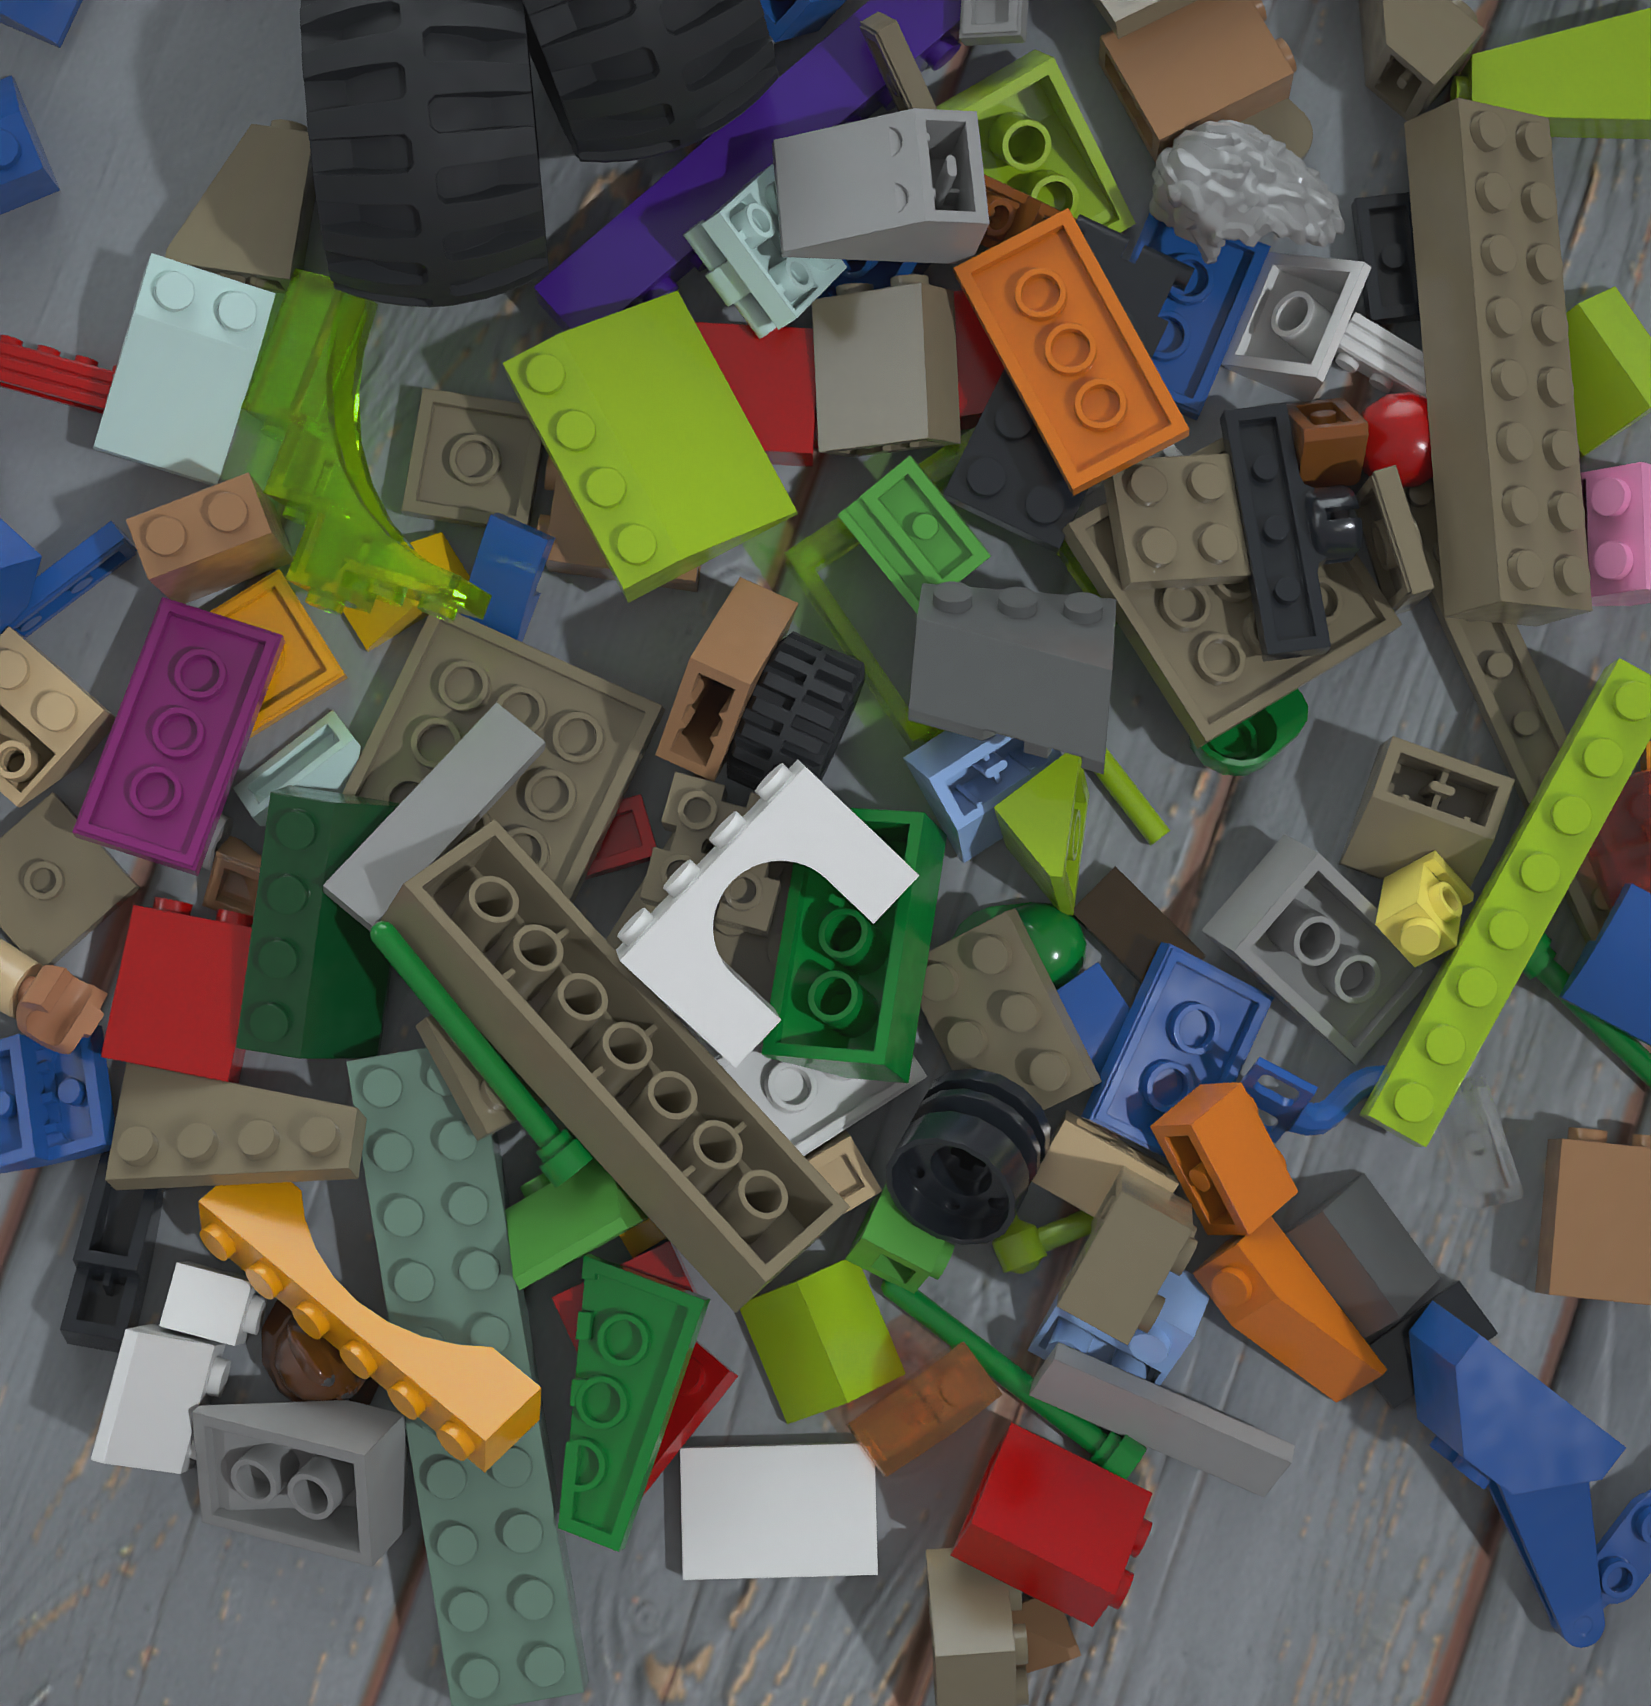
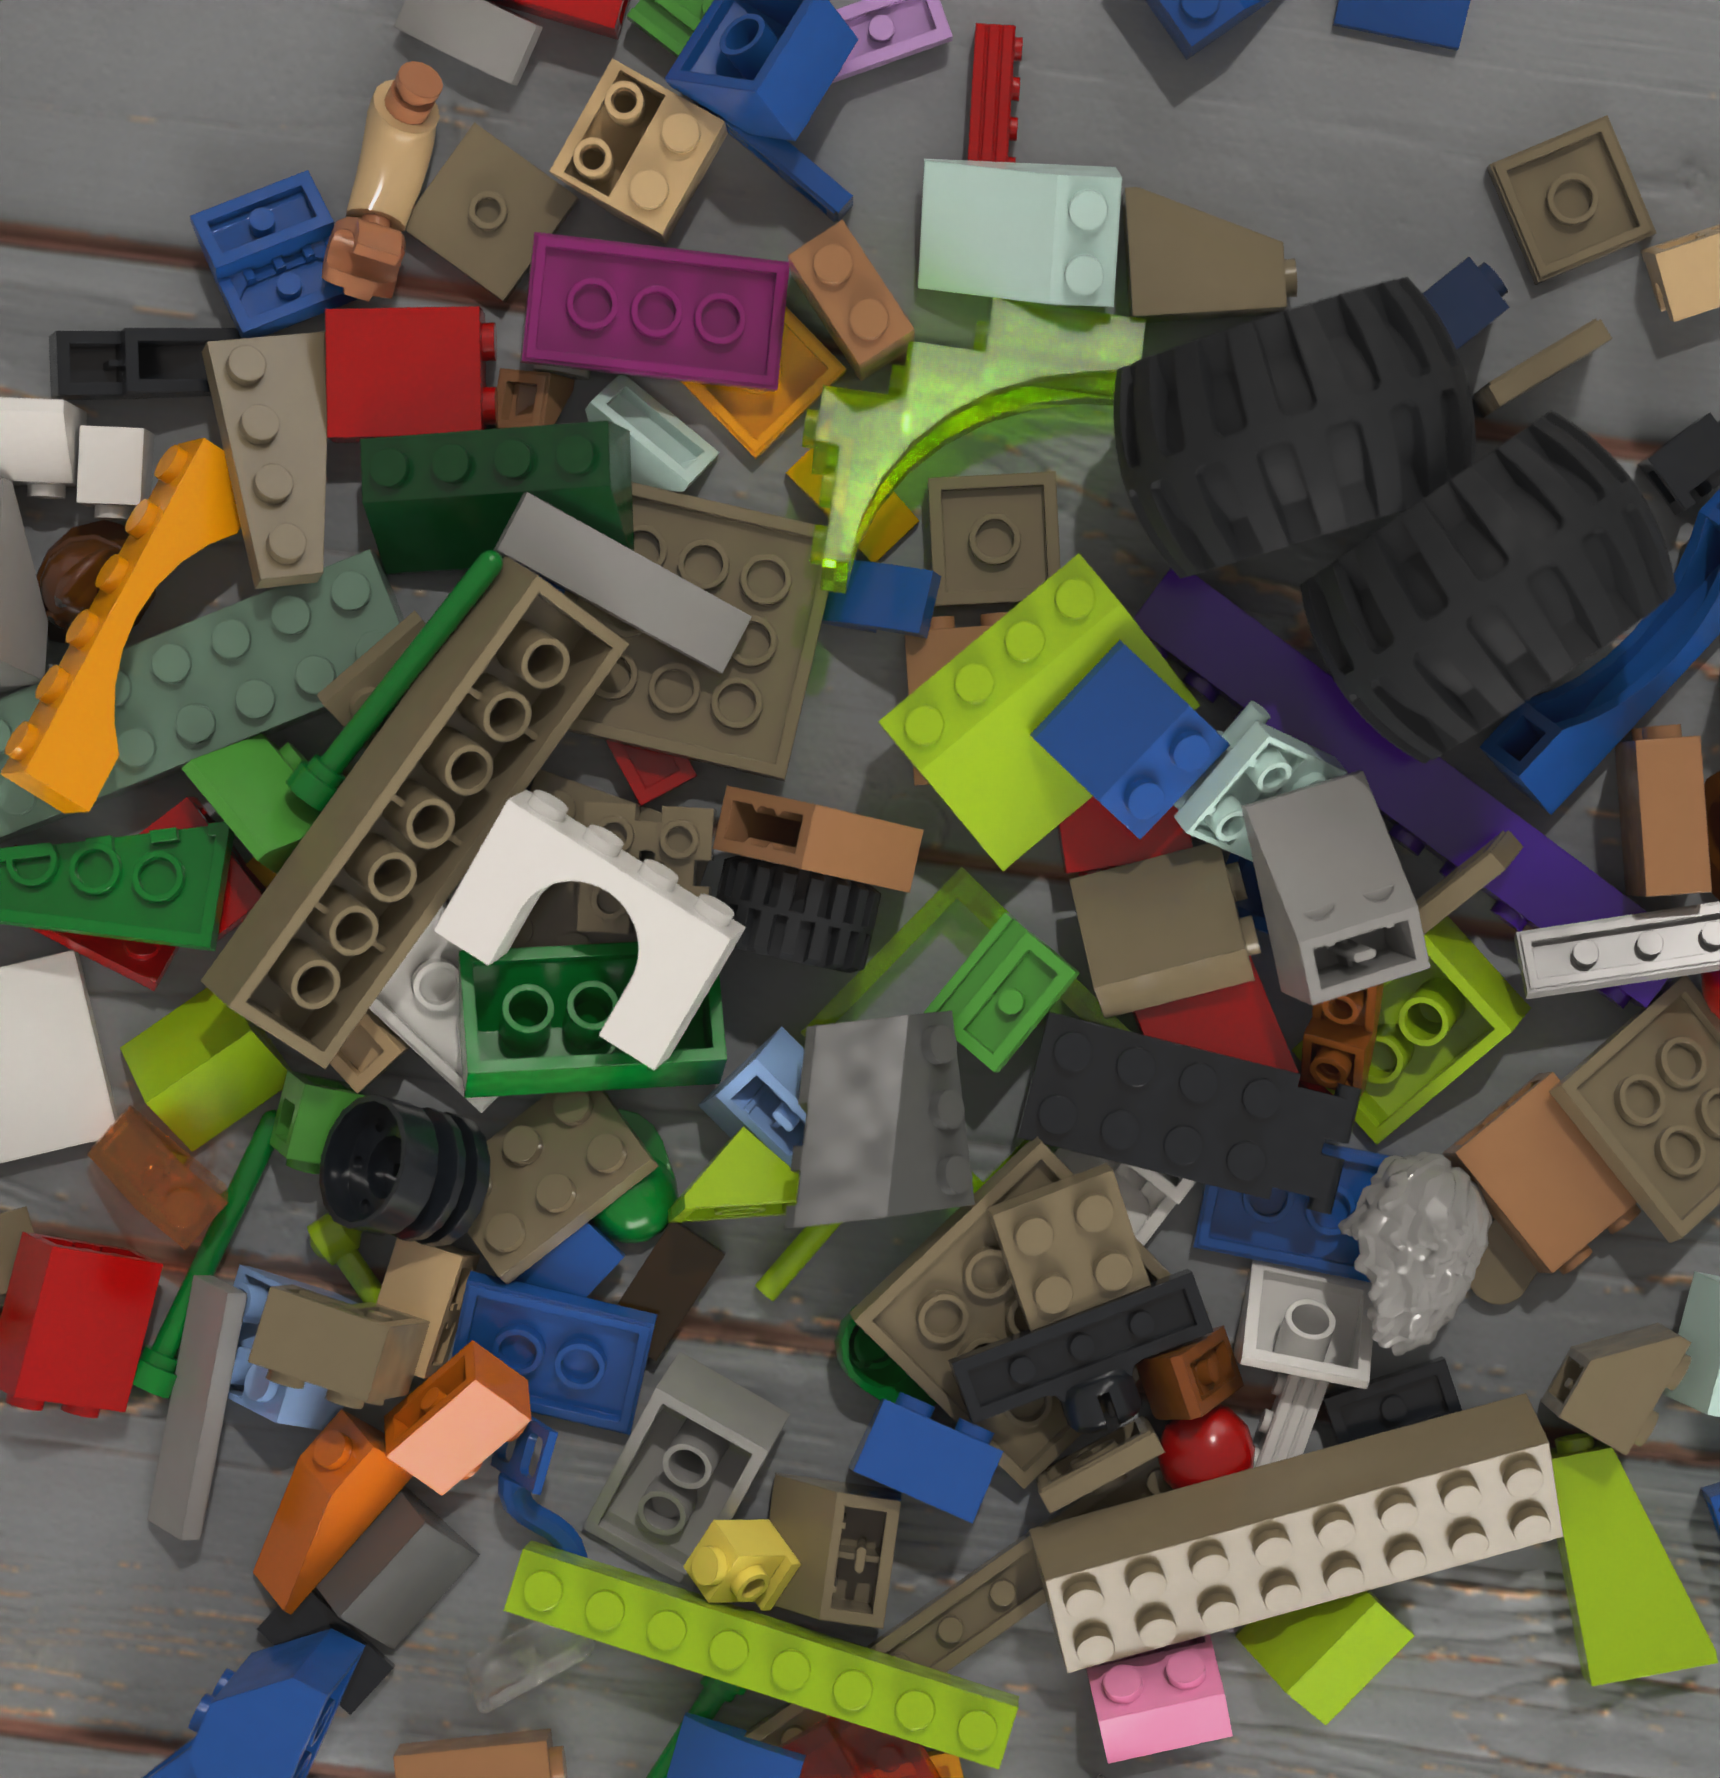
camera: 85 degrees right, 5 degrees up
orange plate [953,208,1189,496] -> none
none -> blue slope [849,1392,1004,1523]
none -> blue slope [1030,640,1230,839]

